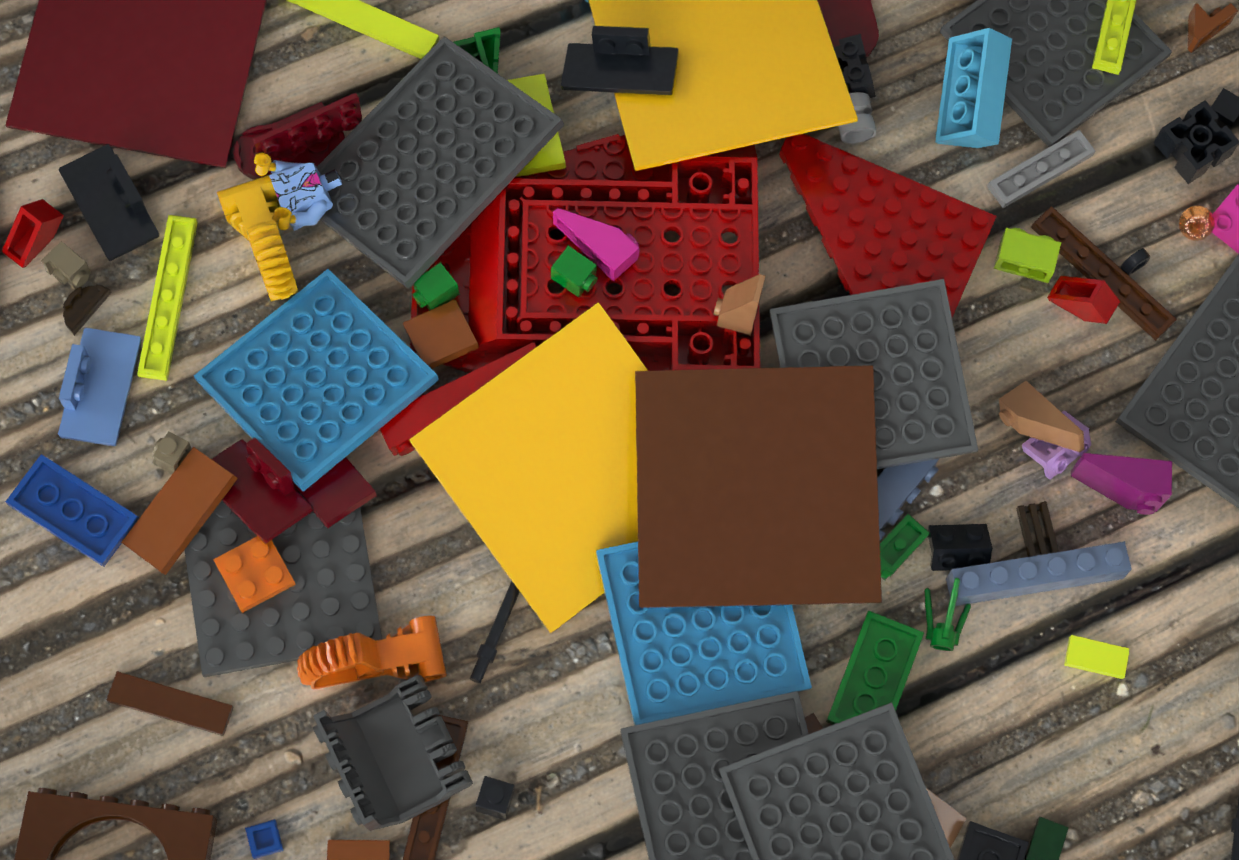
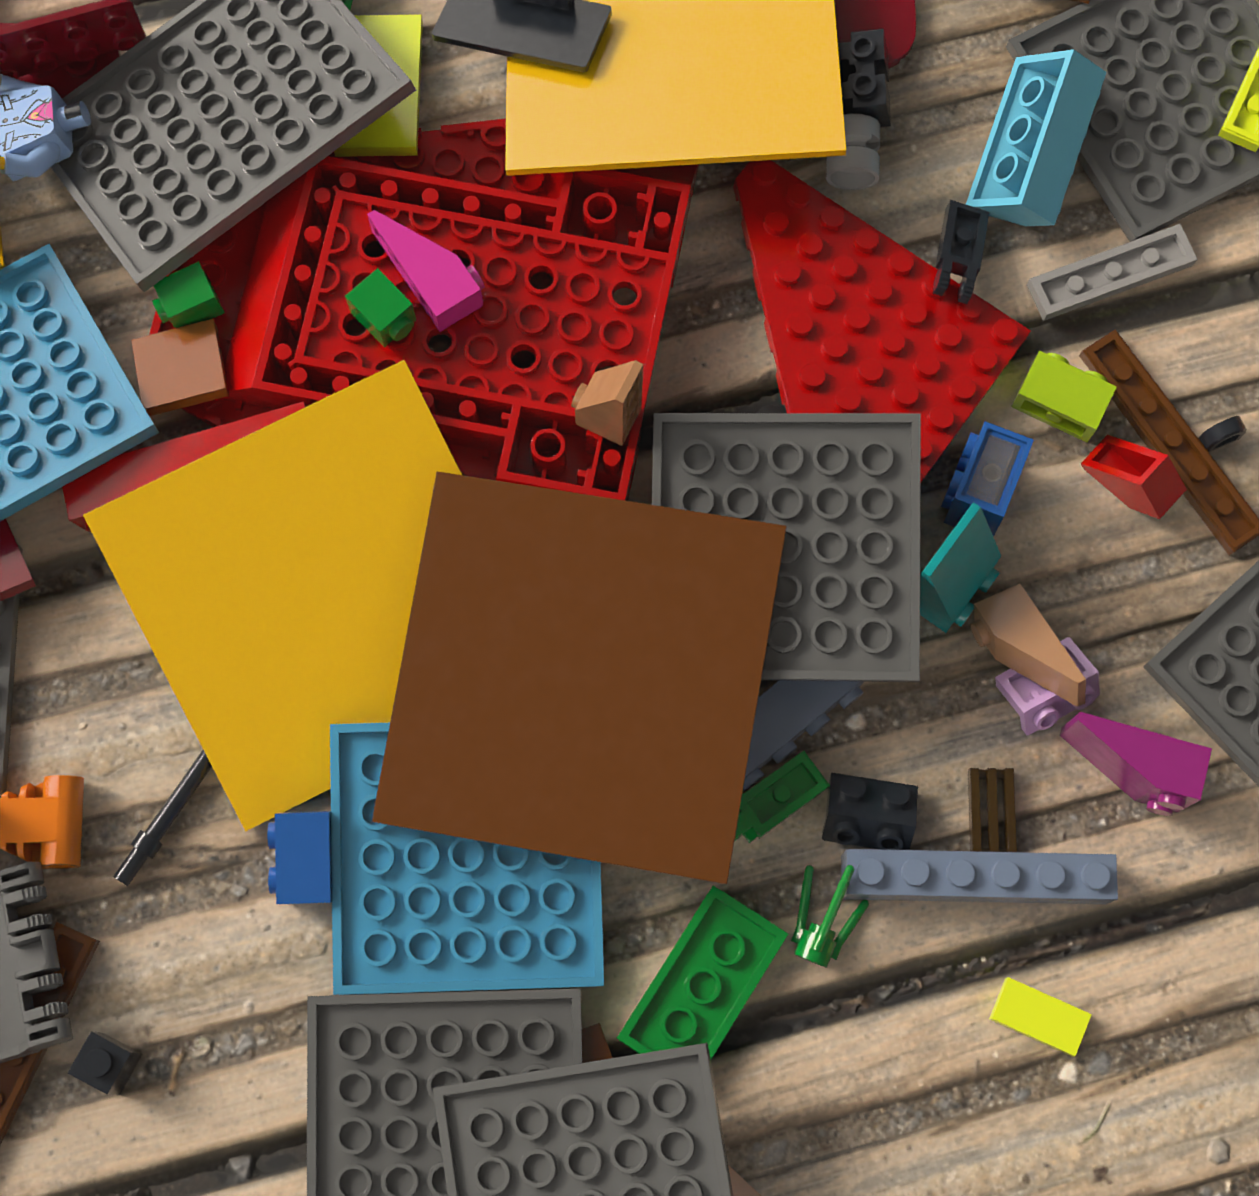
camera: 15 degrees right, 5 degrees up
none -> blue brick [267,811,332,904]
none -> teal slope [920,502,1001,633]
none -> black hinge [933,200,989,304]
none -> blue piece [941,421,1034,537]

